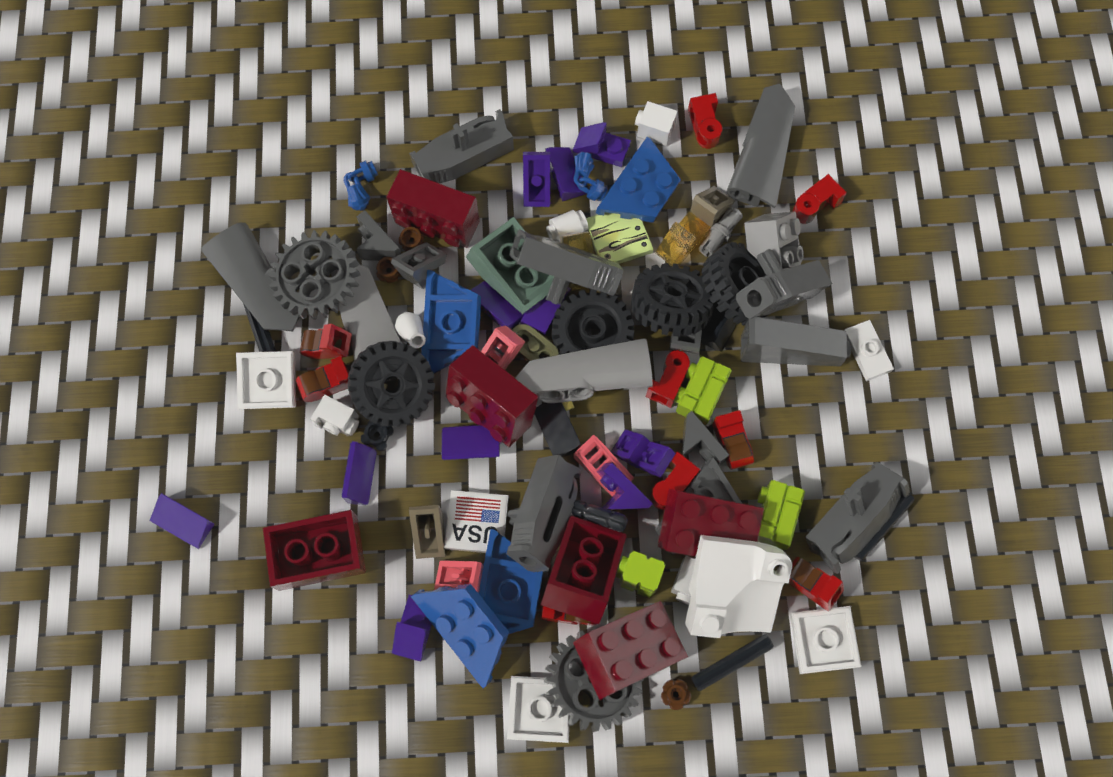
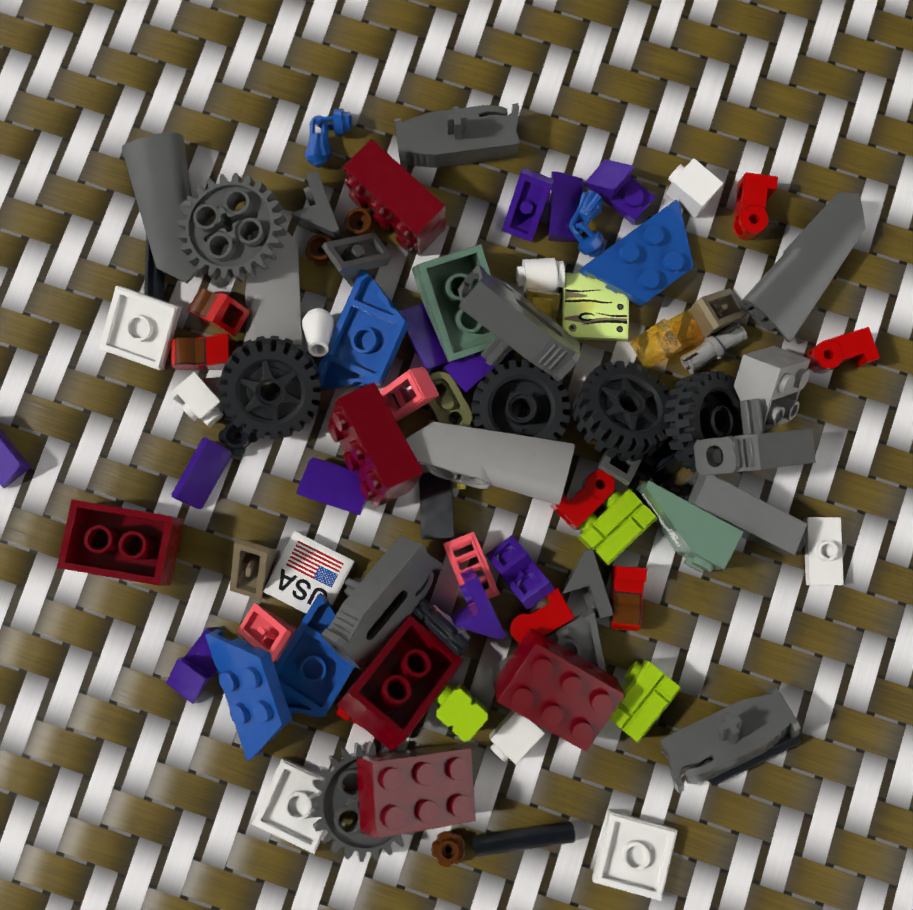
camera: 20 degrees right, 10 degrees up
white slope [685,535,792,638] -> none
red leg [789,557,844,612] -> none
none -> sand green slope [634,481,744,573]

